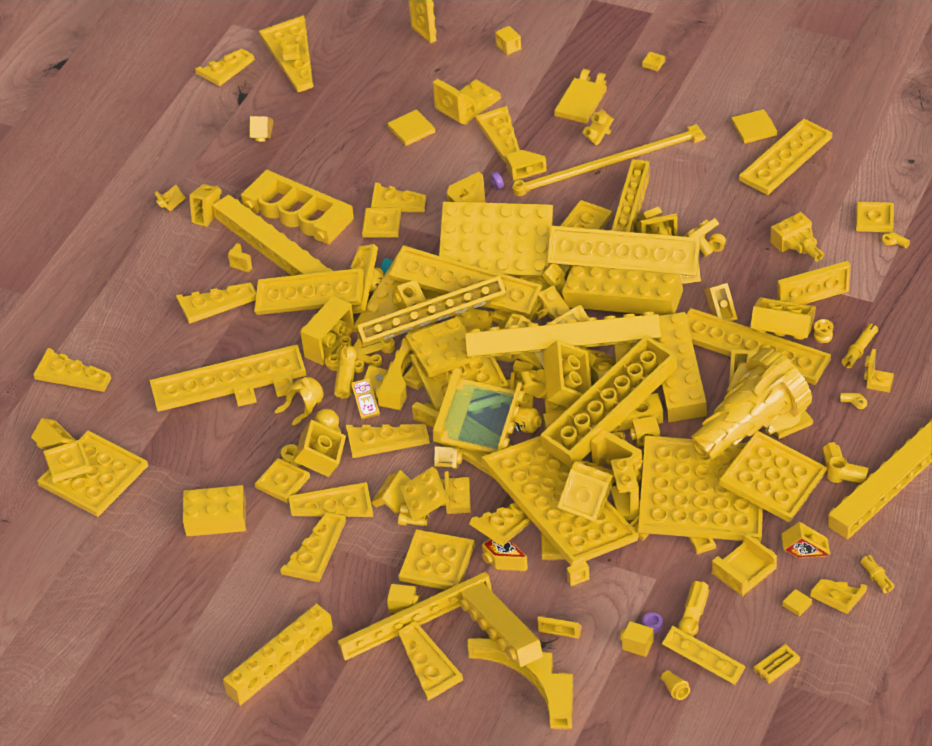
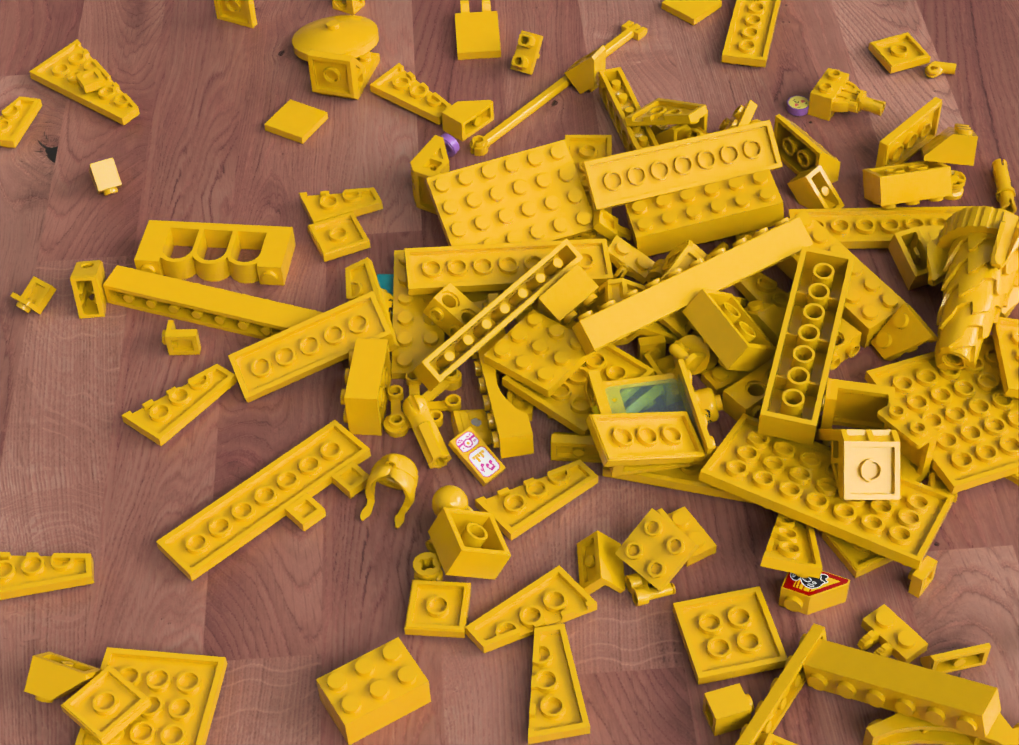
camera: 30 degrees left, 0 degrees up
yellow bracket [434,446,463,469] -> none
yellow brick [629,416,660,447] -> none
none -> yellow dish [292,15,379,62]
none -> yellow slope [537,264,599,325]
none -> yellow slope [564,45,606,94]
none -> yellow tile [586,411,706,467]
none -> yellow wing [625,98,708,126]
none -> yellow slope [774,114,841,183]
none -> tile [787,95,809,116]
none -> yellow hinge [857,604,928,663]
none -> yellow wing [870,303,938,361]
none -> yellow slope [920,123,978,166]

